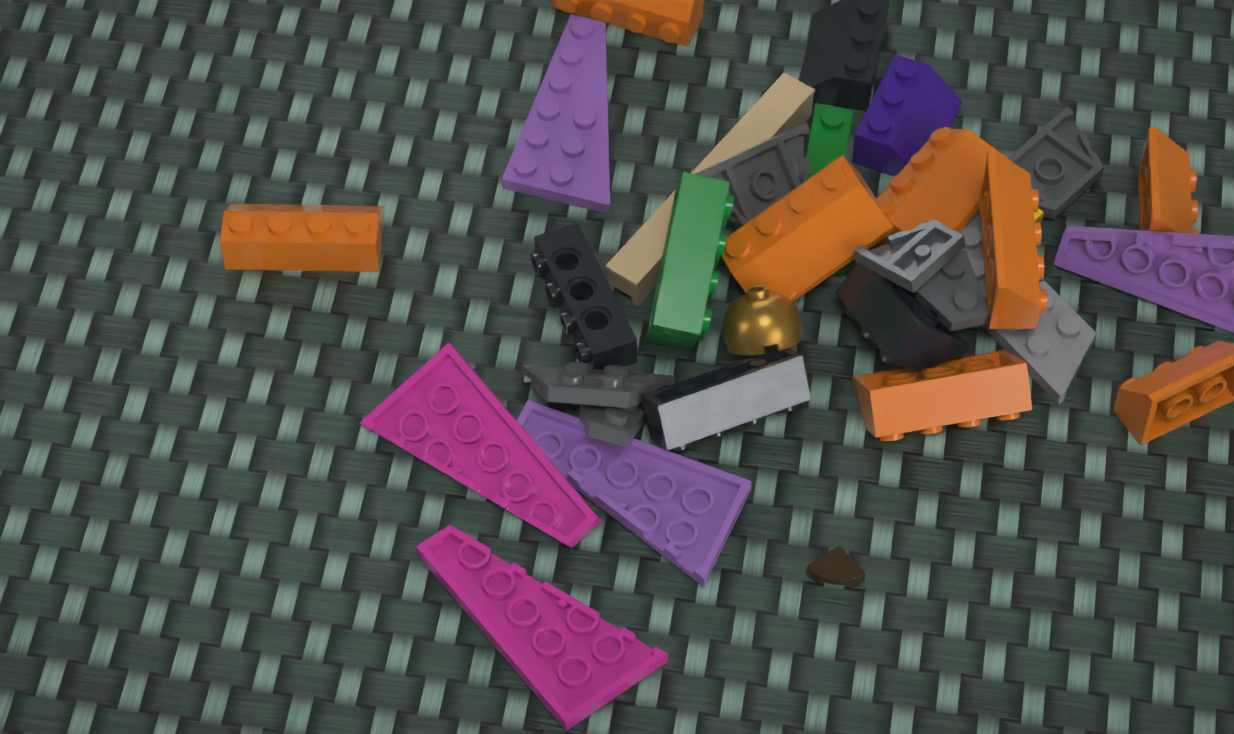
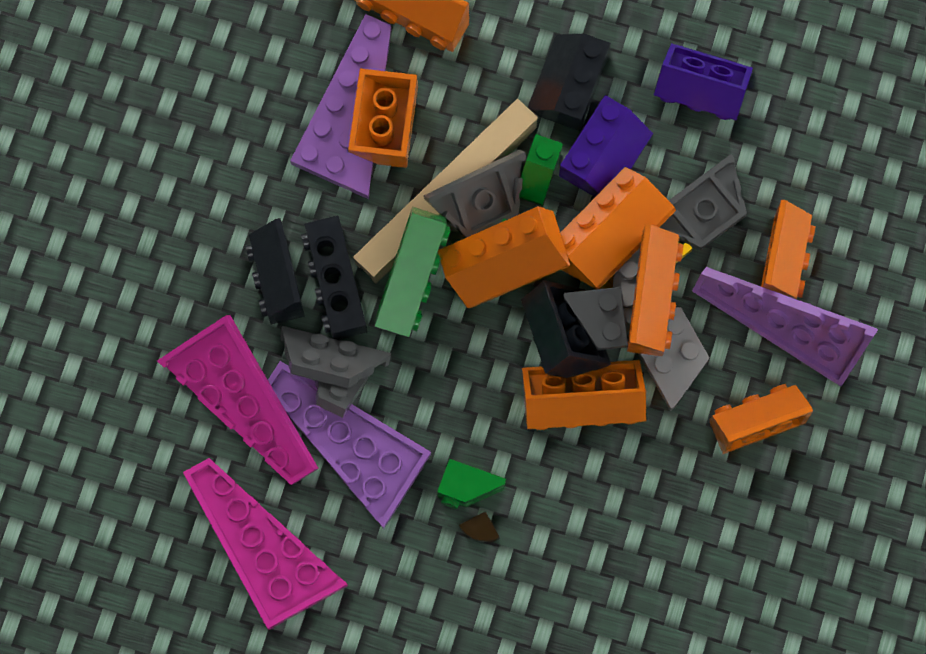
camera: 10 degrees right, 20 degrees up
orange slope [220,204,384,272] -> none
brick [641,348,811,451] -> none
pearl gold cylinder [723,285,803,355] -> none
dark grey wing [854,220,965,293] -> none
none -> black slope [245,218,305,325]
none -> orange slope [348,68,418,168]
none -> green slope [437,459,506,509]
none -> dark purple slope [654,43,753,121]

